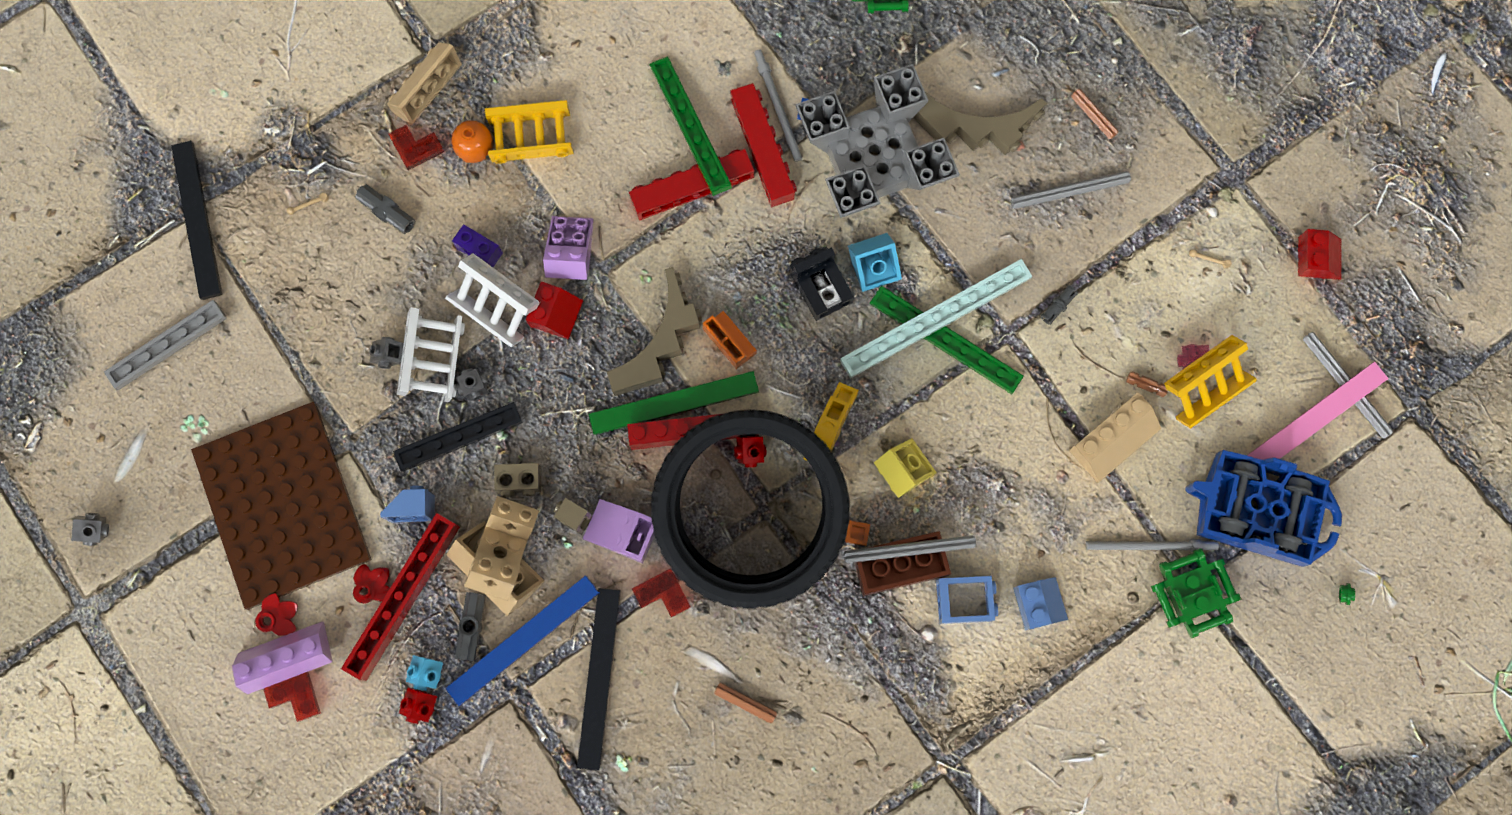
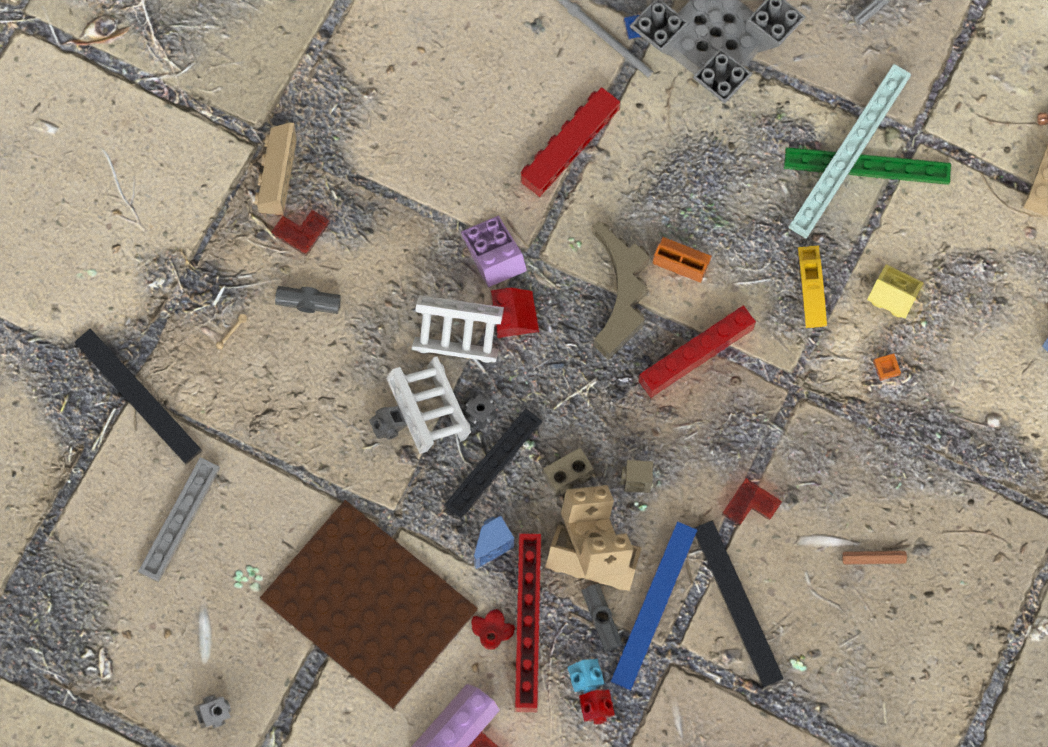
camera: 30 degrees left, 5 degrees down
red plate [255,593,298,636] -> none
orange cylinder [451,120,494,163] -> none
dark purple brick [452,224,503,267] -> none
yellow fence [485,100,573,164] -> none
lavender slope [583,499,655,564] -> none
green tile [589,371,759,435] -> none
green tile [650,56,732,196] -> none
black tyre [651,409,850,609] -> none
red brick [730,83,797,208] -> none
red brick [734,435,767,468] -> none
black brick [789,247,854,321] -> none
light grey axle [844,535,976,563] -> none
medium azure slope [848,233,902,292] -> none
copper brick [854,531,951,596] -> none
medium blue window [936,576,998,624] -> none
dark grey pin [1040,285,1078,325] -> none

